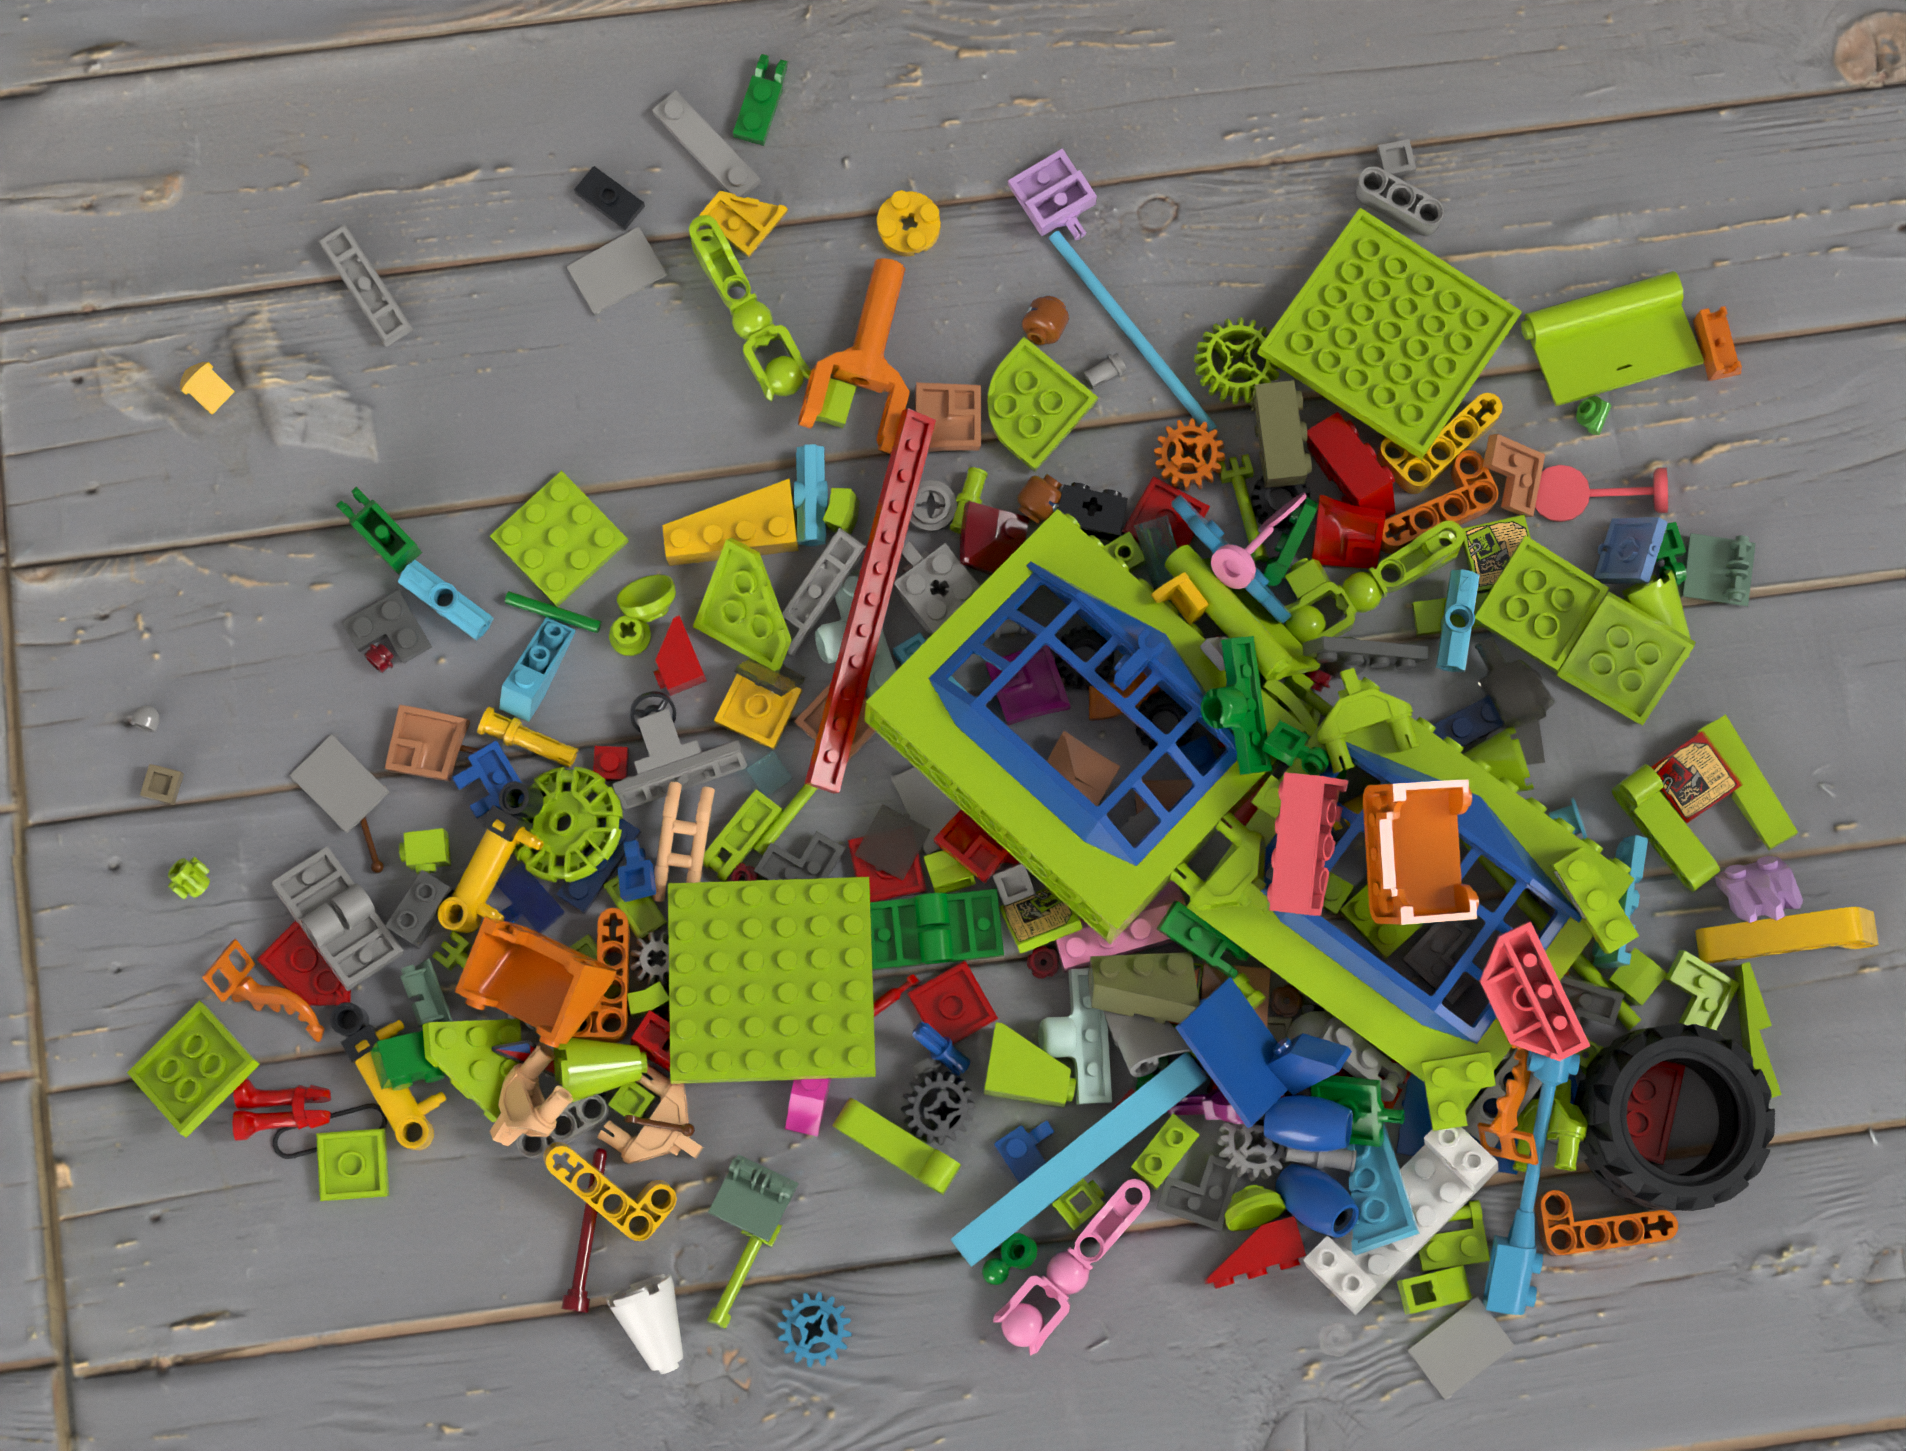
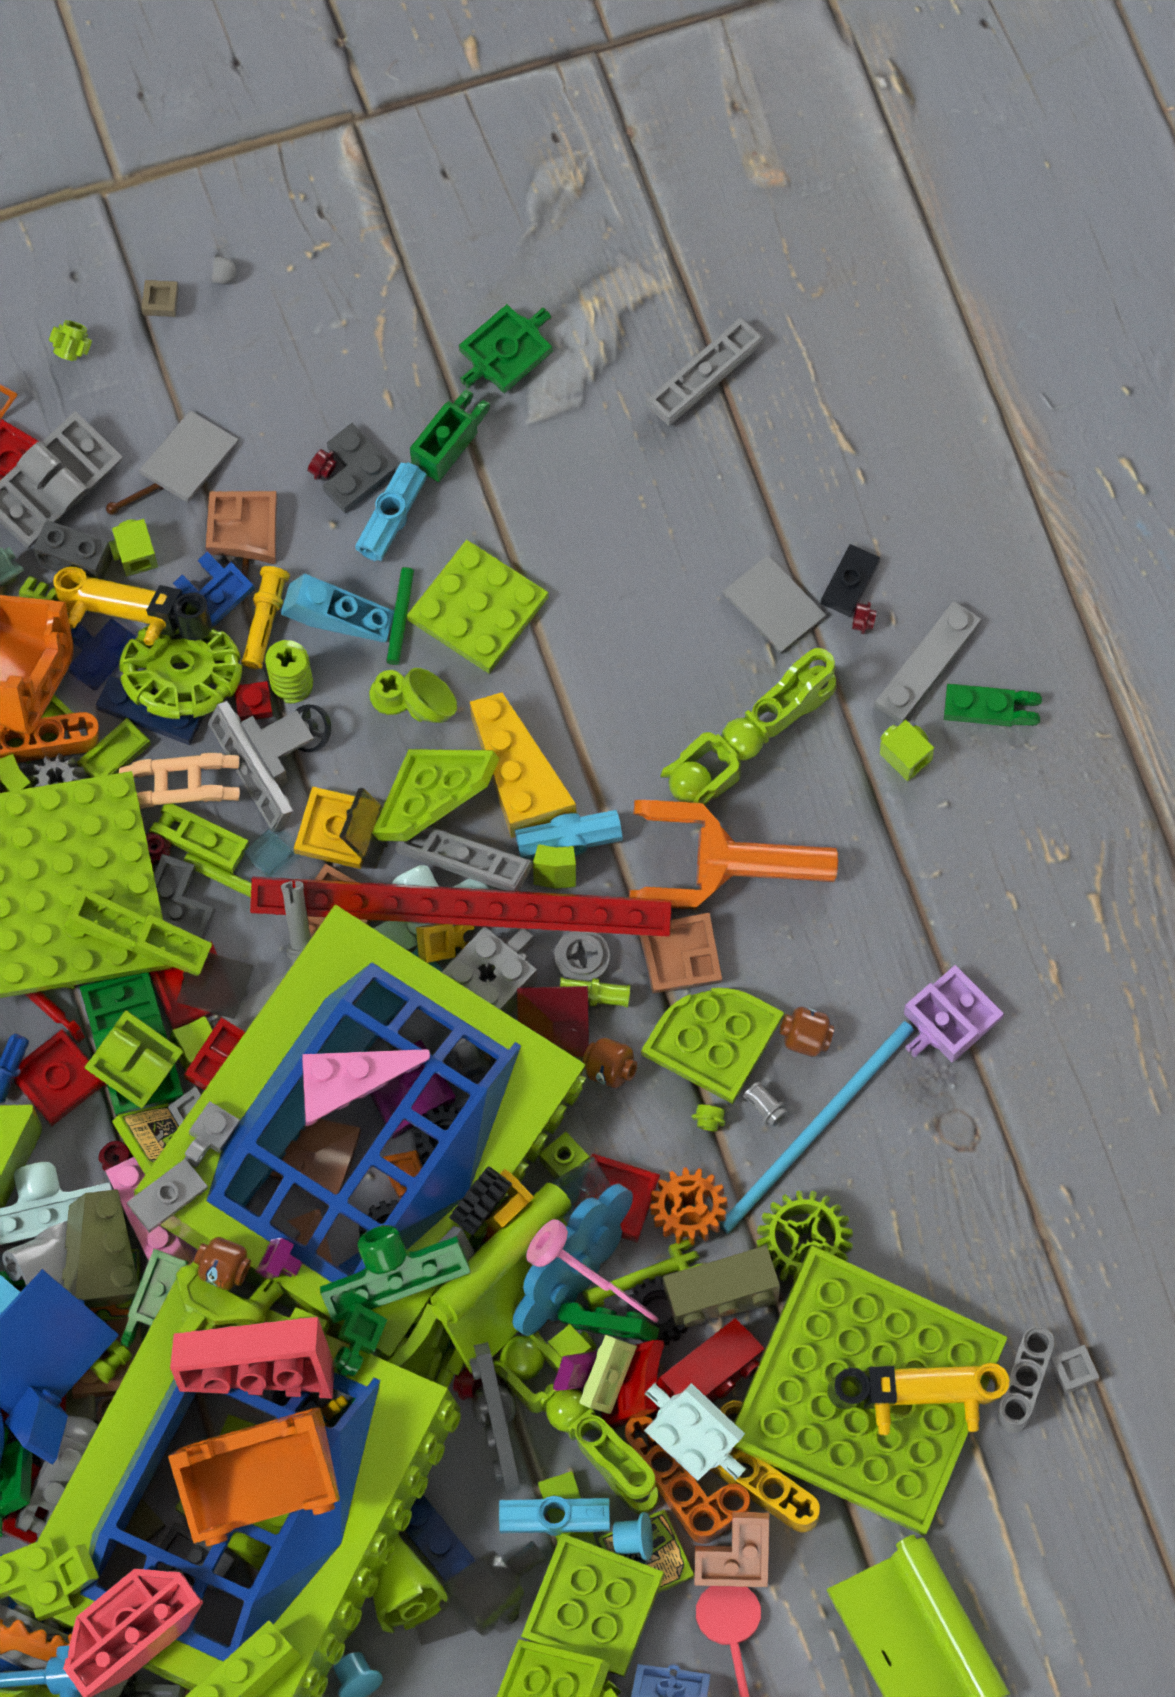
camera: 80 degrees right, 10 degrees down
yellow tile [180,362,235,415] -> none
blue plate [617,840,656,902] -> none
red slope [653,615,707,696] -> none
yellow wing [699,191,788,258] -> none
lime piece [815,379,857,428] -> none
yellow plate [877,190,941,257] -> none
black brick [1058,482,1128,542] -> none
blue plate [1113,628,1166,692] -> none
lime connector [1317,667,1420,774] -> none
bright green plate [1576,396,1612,435] -> none
none -> lime plate [51,1544,99,1596]
none -> lime slope [63,888,212,976]
none -> lime plate [84,1010,183,1109]
none -> light grey plate [127,1158,208,1233]
none -> light grey plate [184,1101,240,1168]
none -> dark orange head [194,1237,251,1290]
none -> magenta tile [255,1238,303,1279]
none -> lime piece [265,640,313,704]
none -> light grey pin [281,881,311,965]
none -> bright pink wing [302,1049,430,1126]
none -> yellow plate [416,924,474,963]
none -> black tyre [449,1166,512,1235]
none -> green plate [459,304,553,394]
none -> magenta tile [553,1351,597,1391]
none -> yellowish green plate [579,1335,637,1414]
none -> medium azure piece [613,1512,653,1560]
none -> light aqua plate [644,1383,746,1481]
none -> lime plate [691,1104,726,1132]
none -> yellow piece [827,1363,1010,1435]
none -> dark red plate [851,602,877,634]
none -> lime brick [879,719,934,782]

